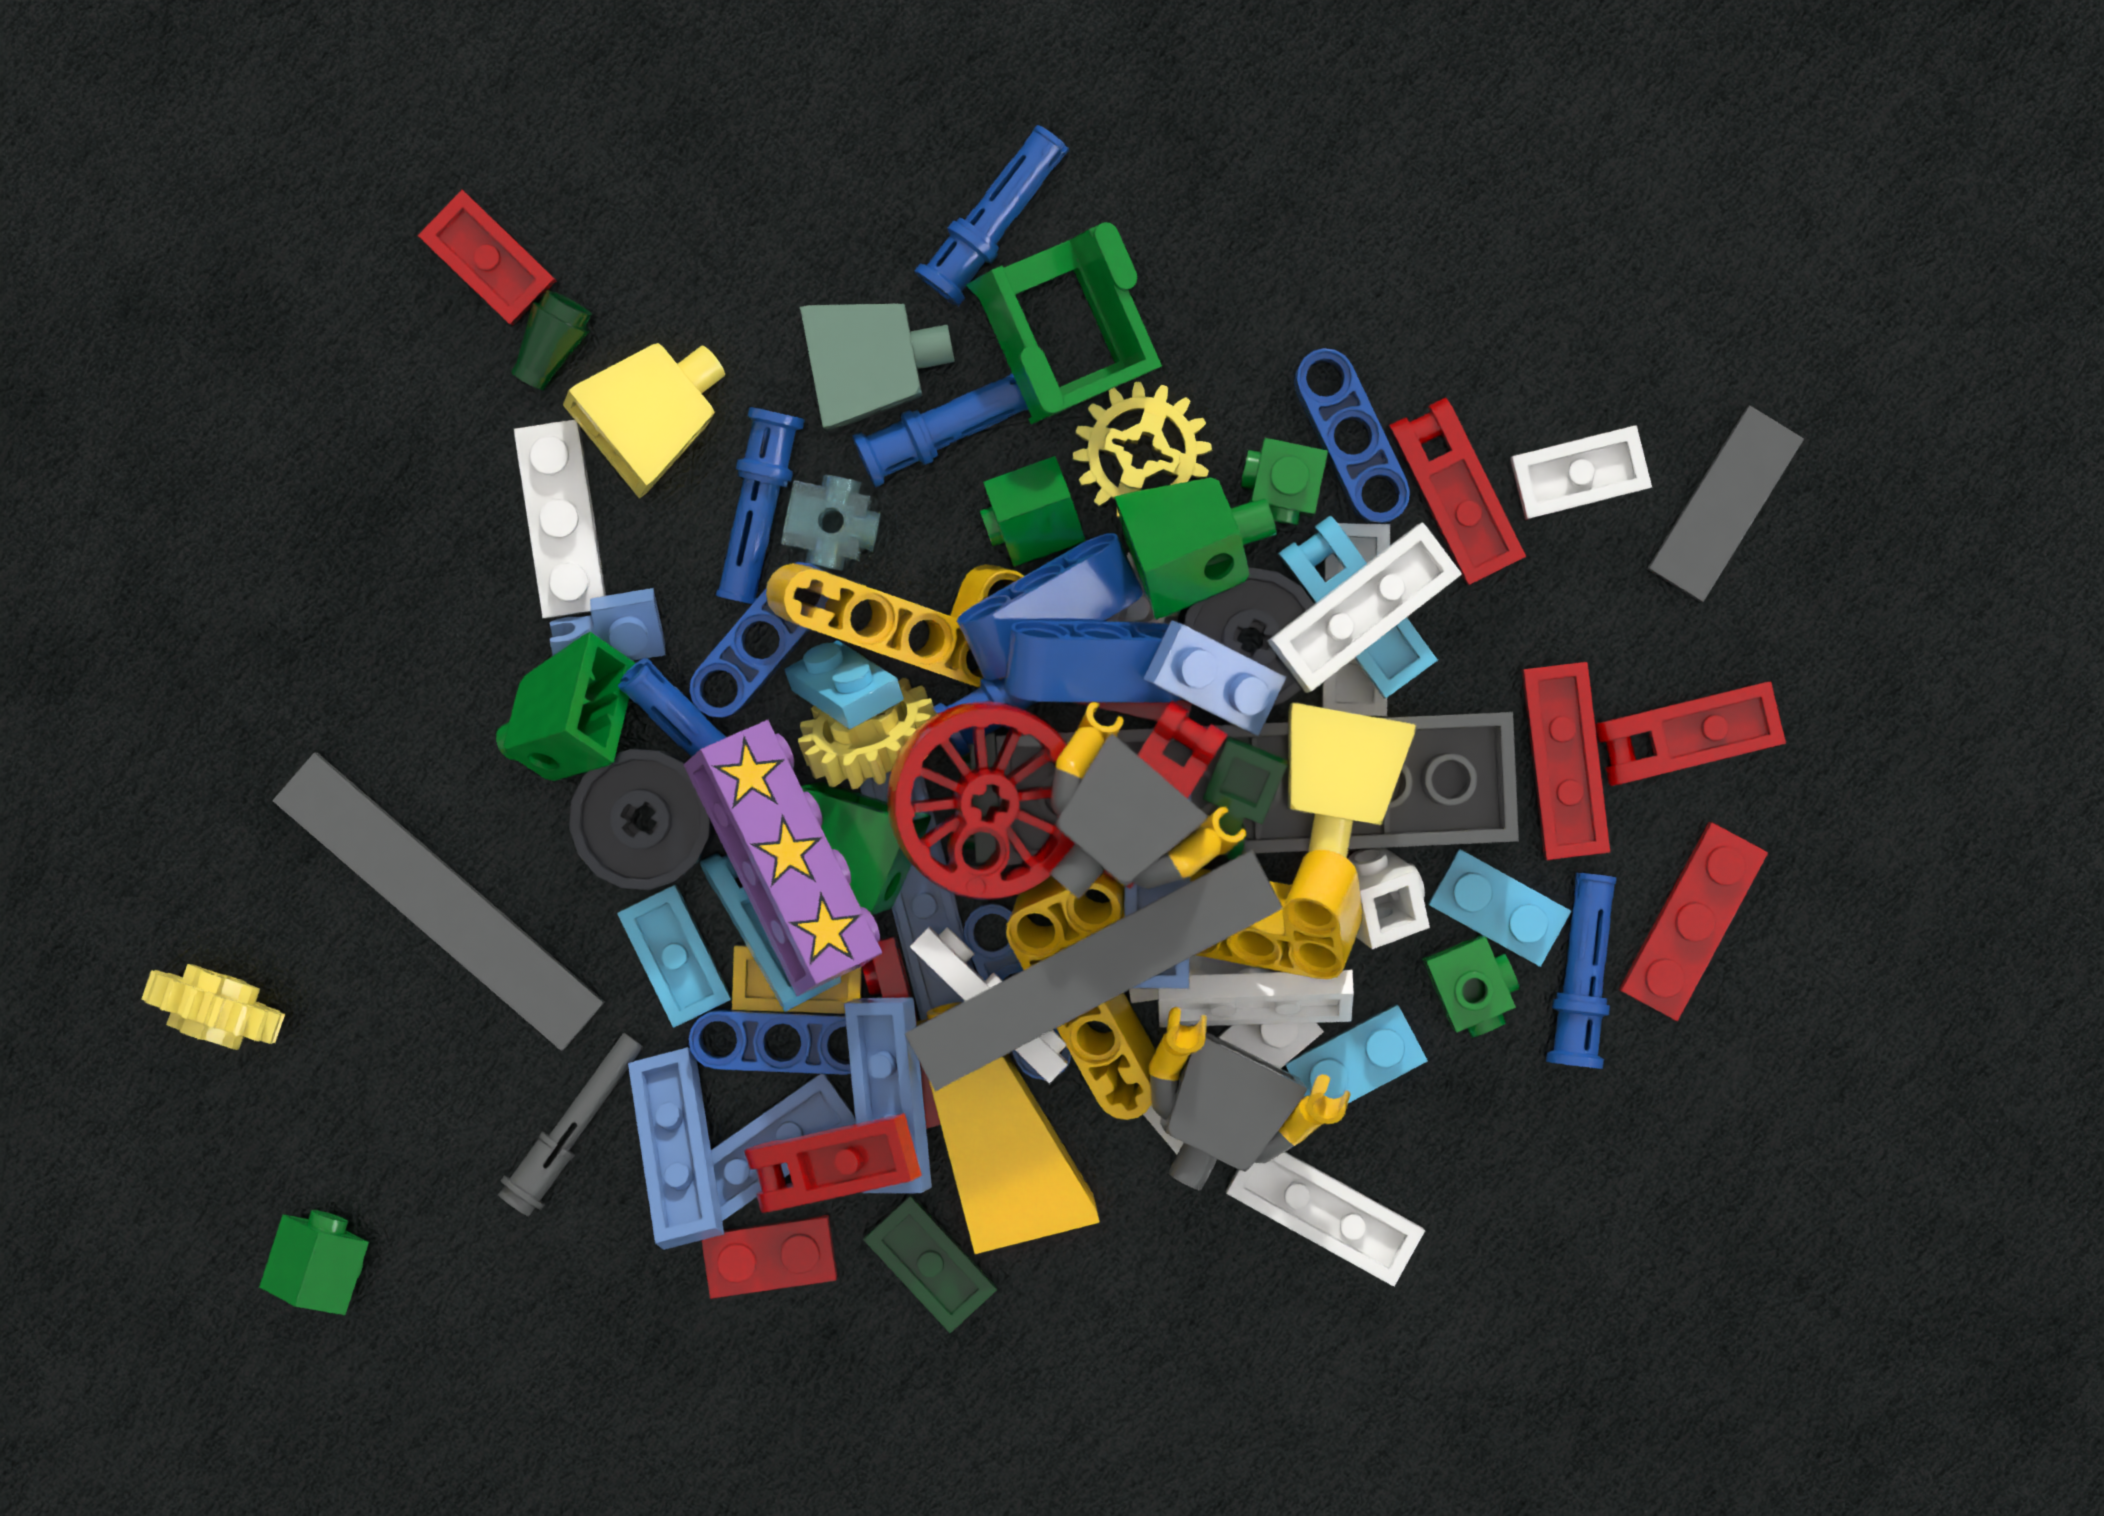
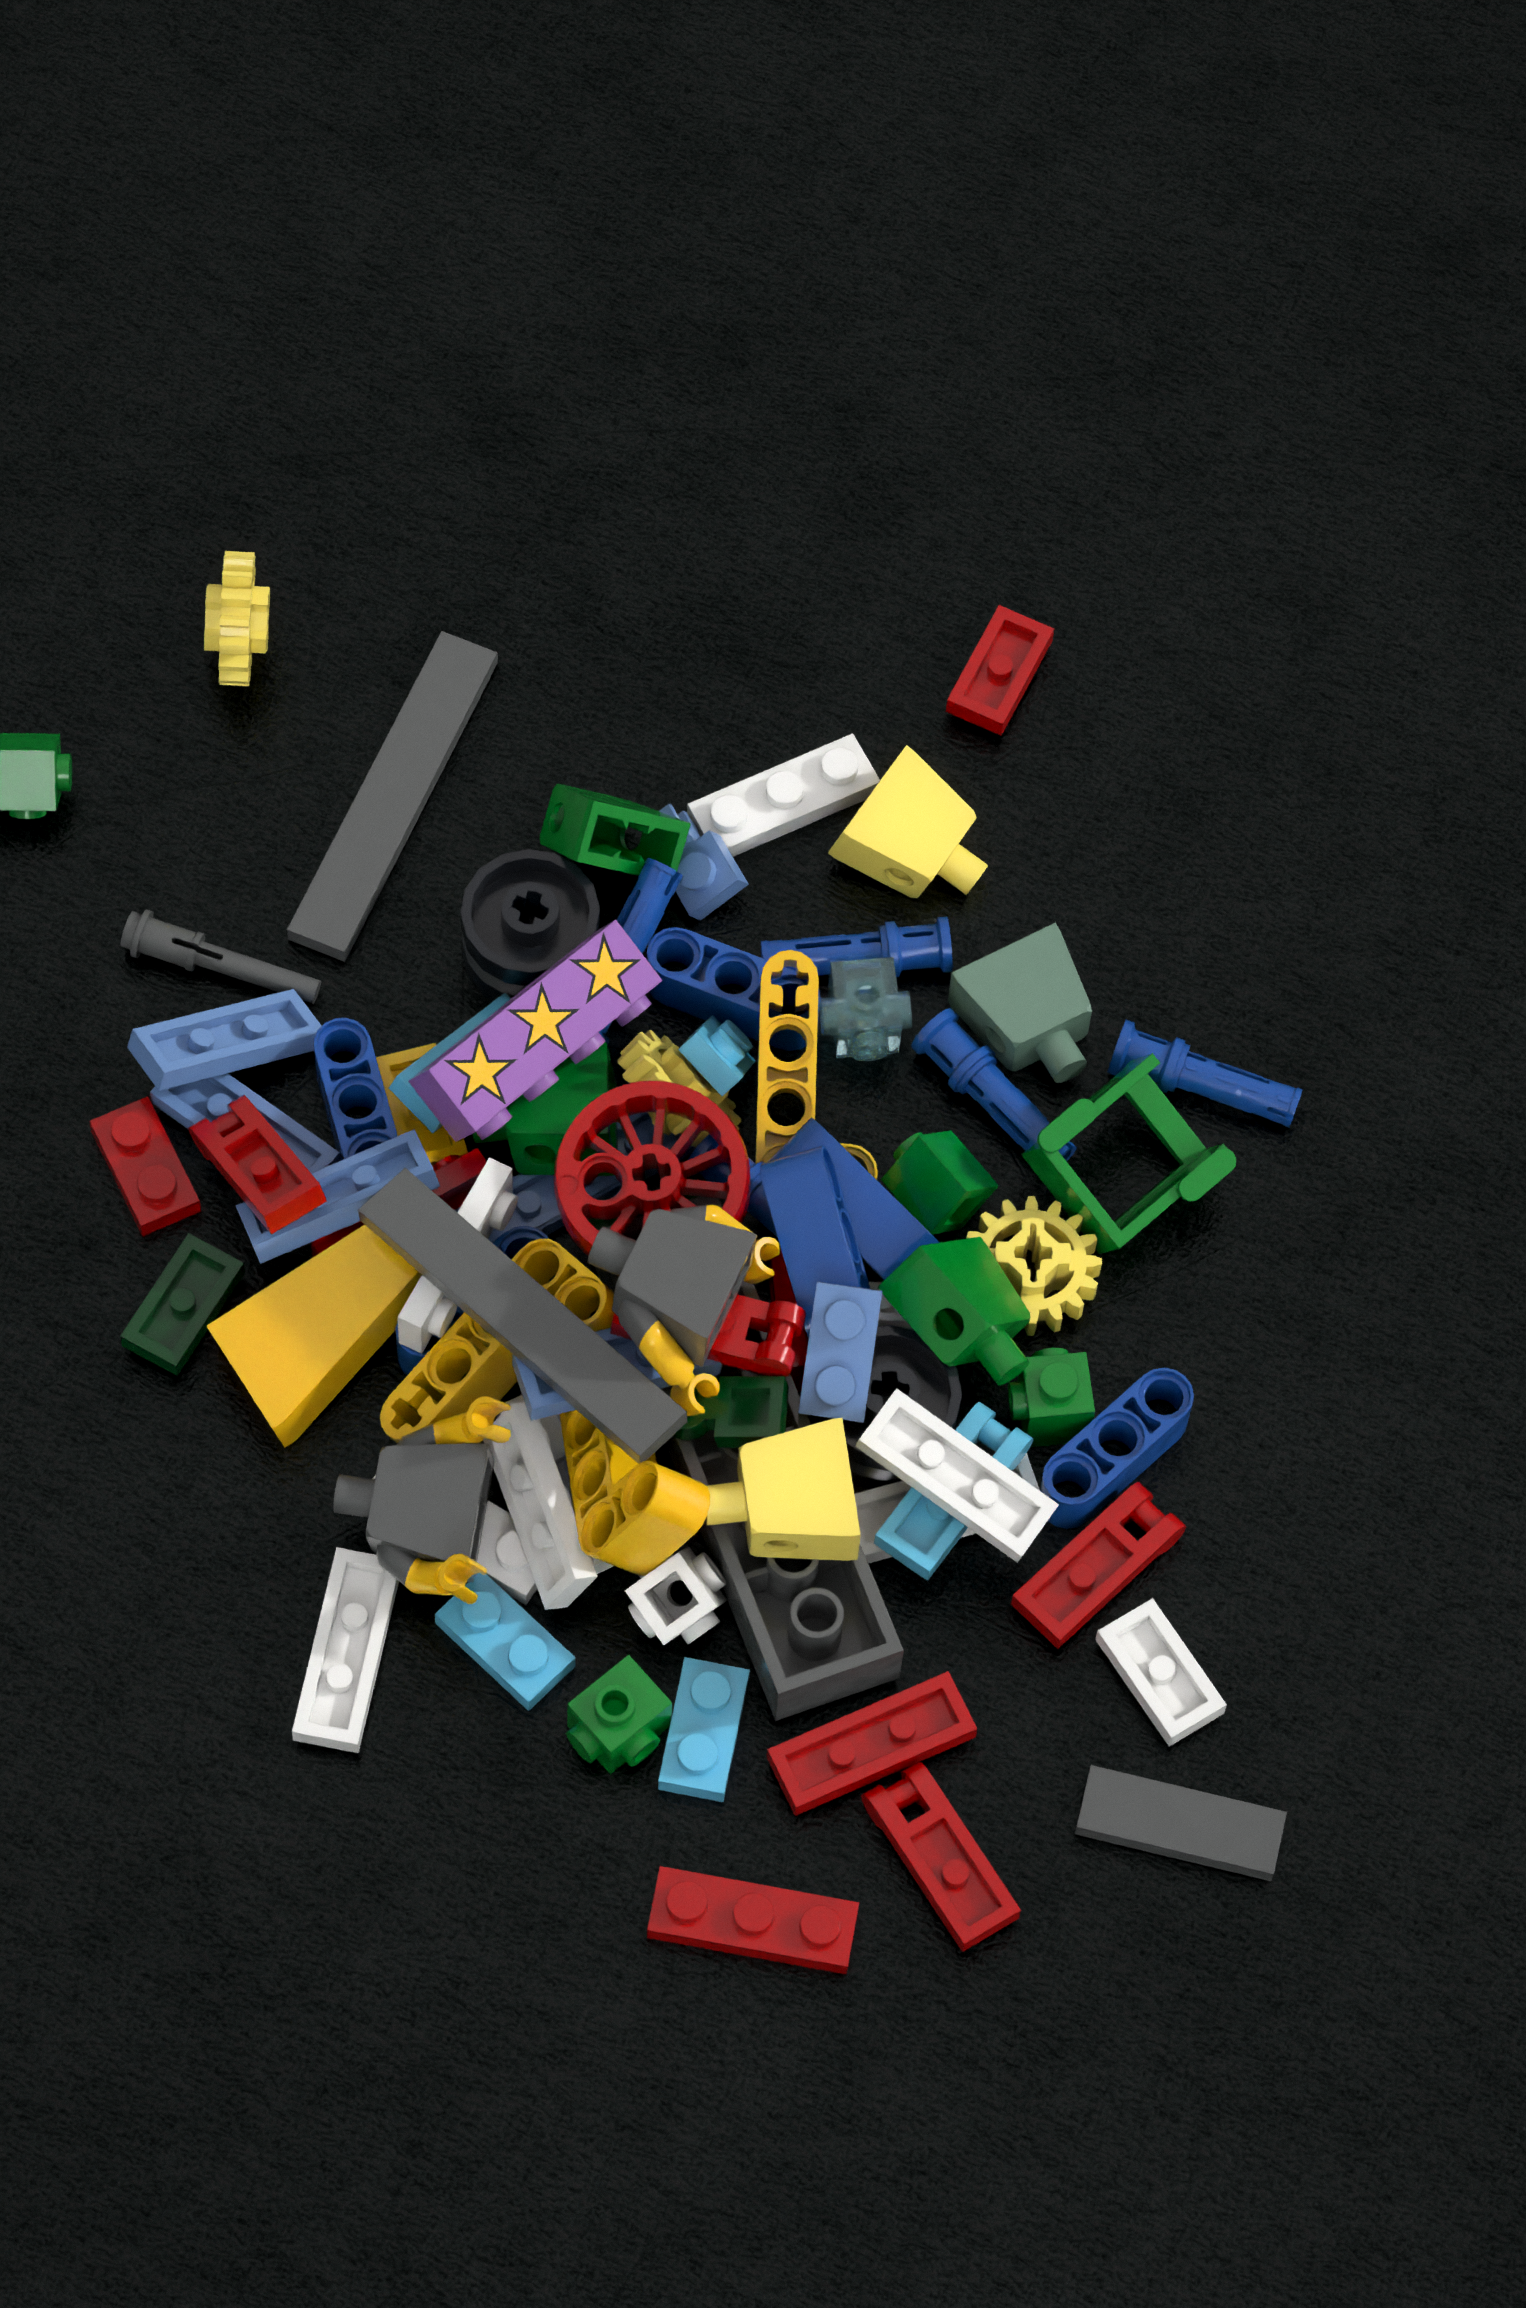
camera: 65 degrees right, 25 degrees down
dark green cone [511,290,592,390] -> none
medium azure plate [617,884,732,1028] -> none
blue pin [1546,873,1617,1069] -> none

